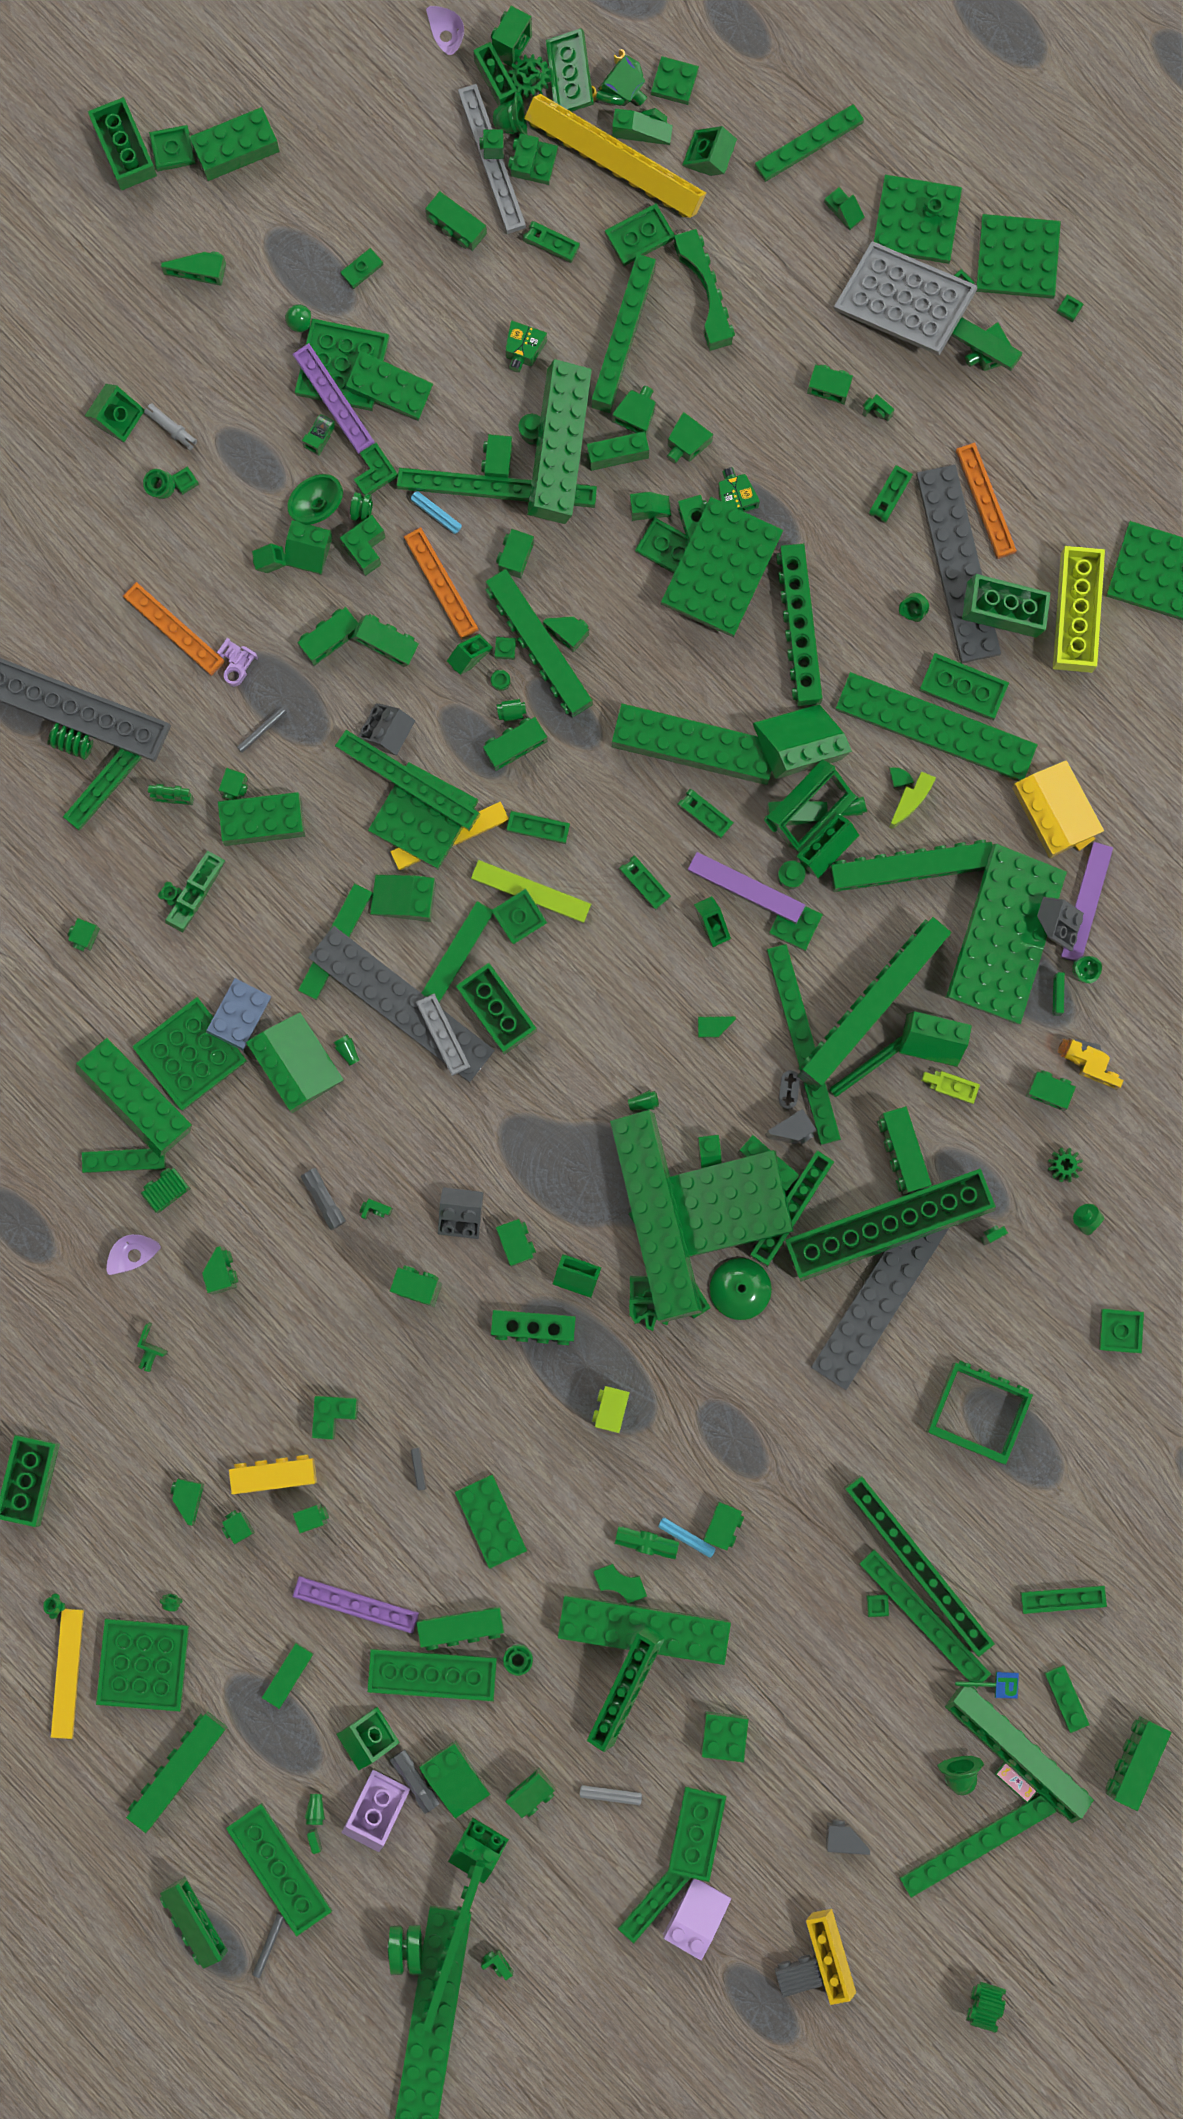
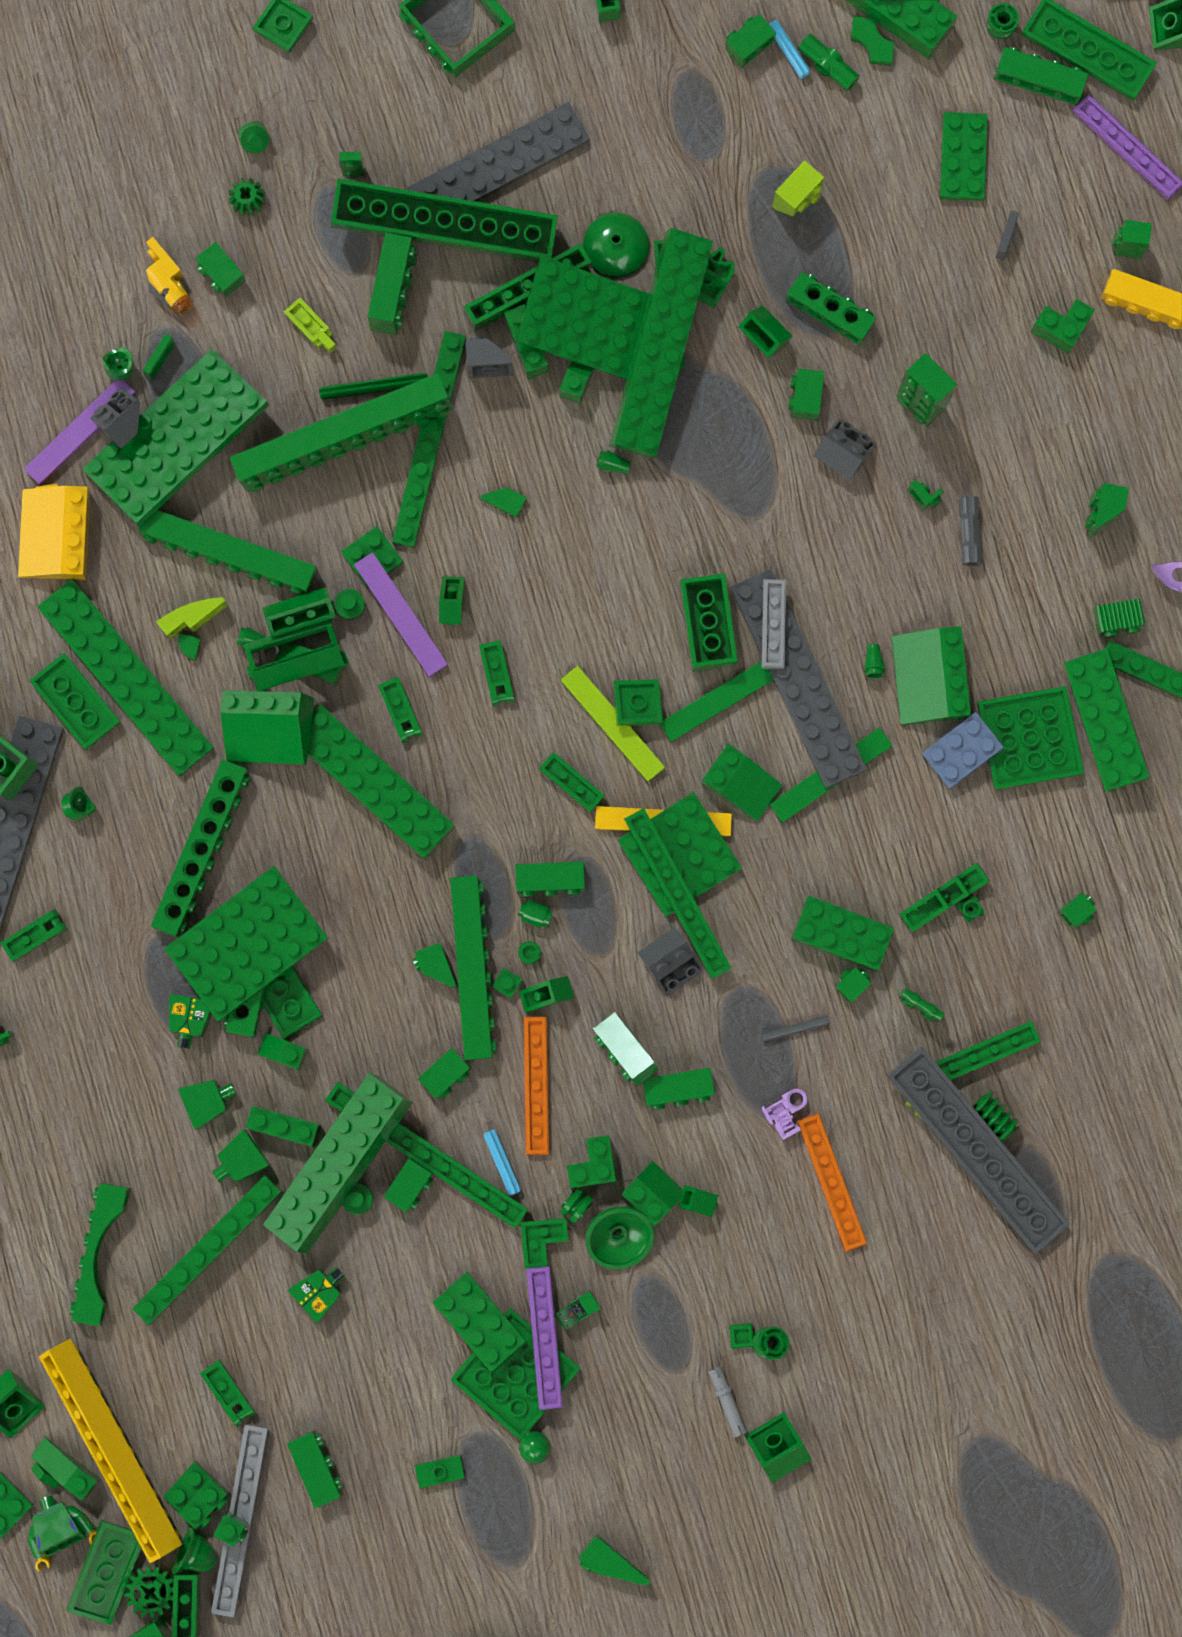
camera: 150 degrees left, 0 degrees up
green plate [605,204,674,266] -> none
dark grey beam [778,1070,800,1110] -> none
green brick [807,364,853,405] -> none
green slope [899,1011,972,1067] -> none

